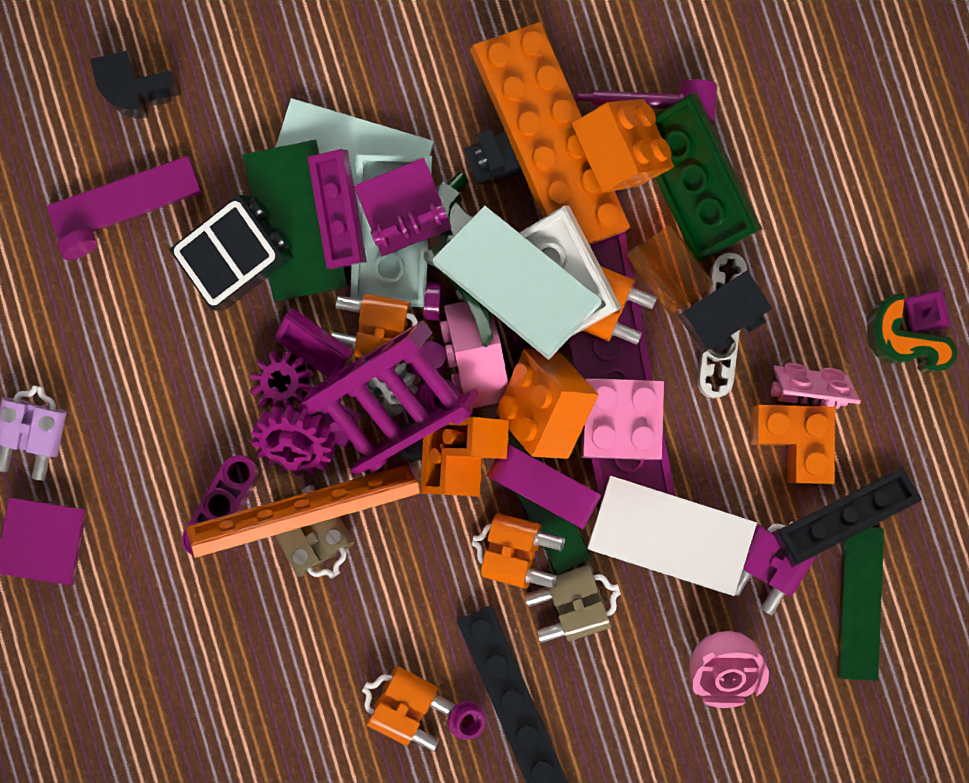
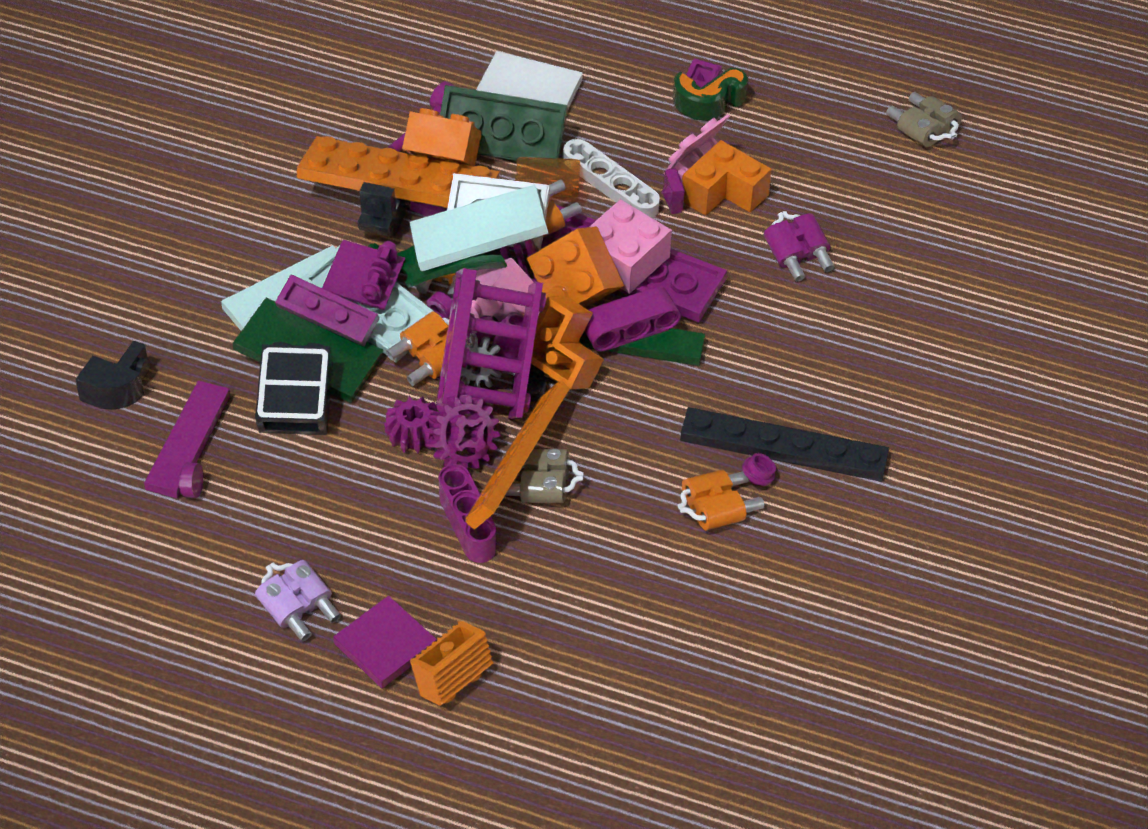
camera: 50 degrees left, 35 degrees down
magenta plate [274,308,354,378] -> none
orange piece [472,513,565,589] -> none
dark tan piece [525,564,621,643] -> none
white tile [587,476,757,596] -> none
black brick [678,270,773,354] -> none
bright pink cylinder [690,631,769,708] -> none
black tile [773,467,922,568] -> none
dark green tile [837,527,884,681] -> none
none -> orange brick [411,621,494,706]
none -> white tile [476,51,583,109]
none -> magenta tile [661,168,684,214]

